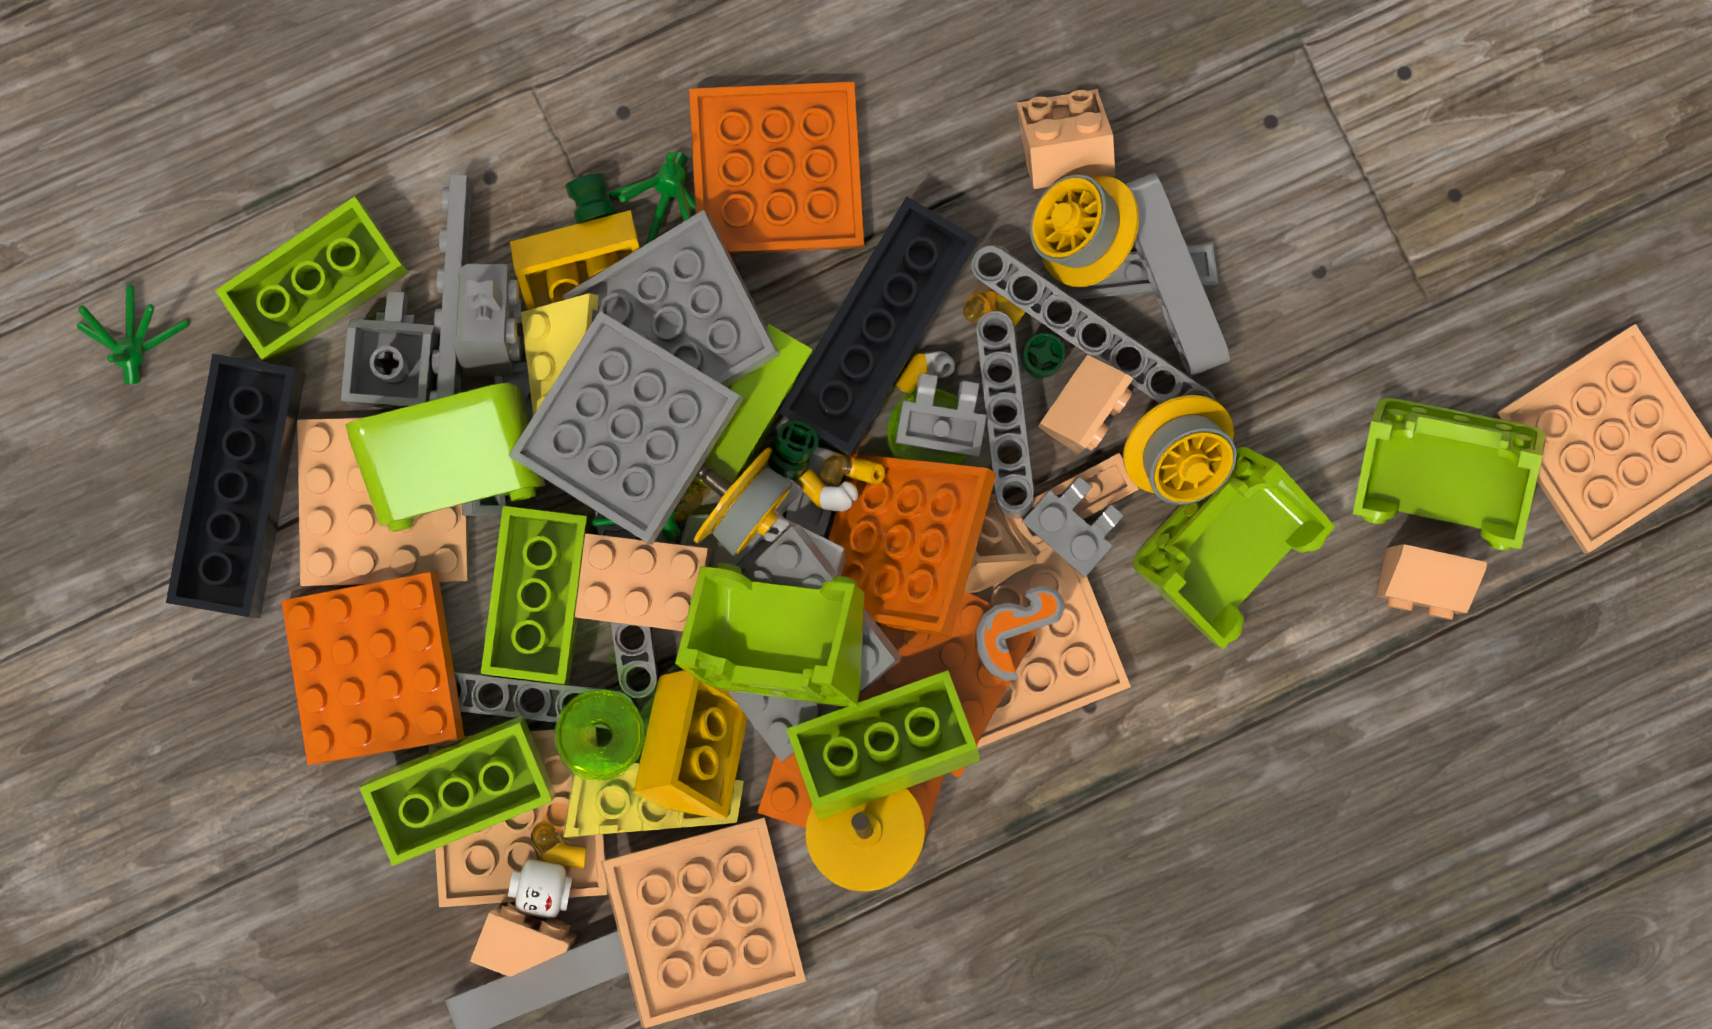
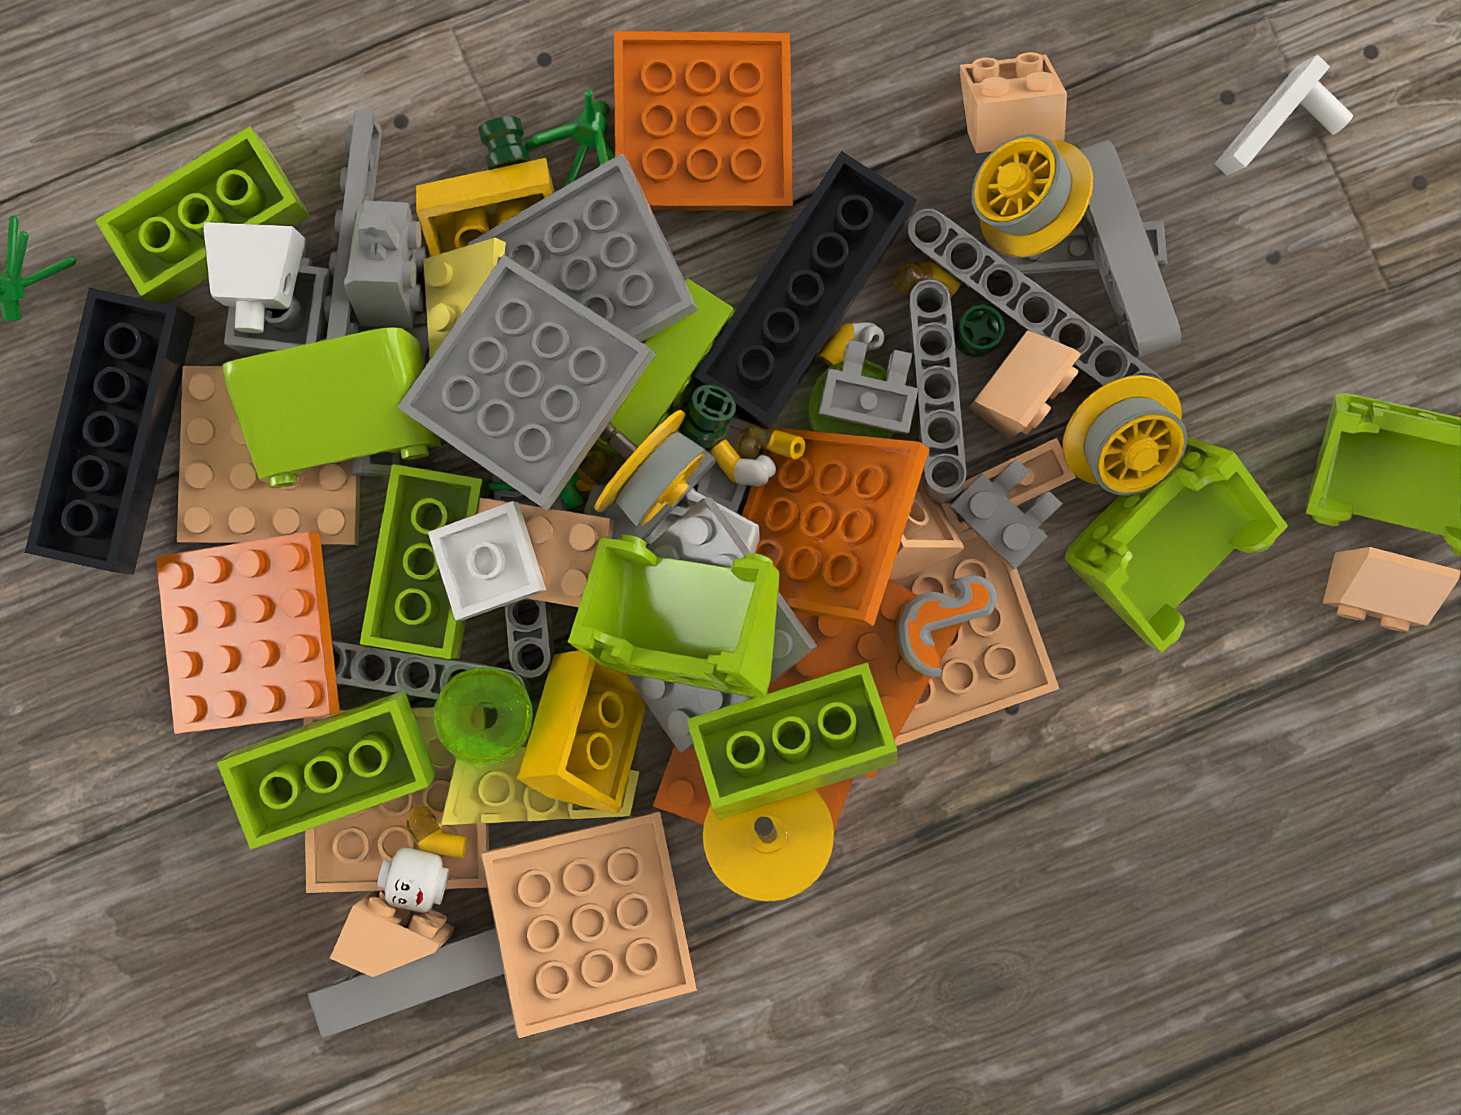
camera: 10 degrees right, 0 degrees up
none -> white torso [204,222,305,333]
none -> white plate [428,501,546,621]
none -> white piece [1214,55,1353,176]

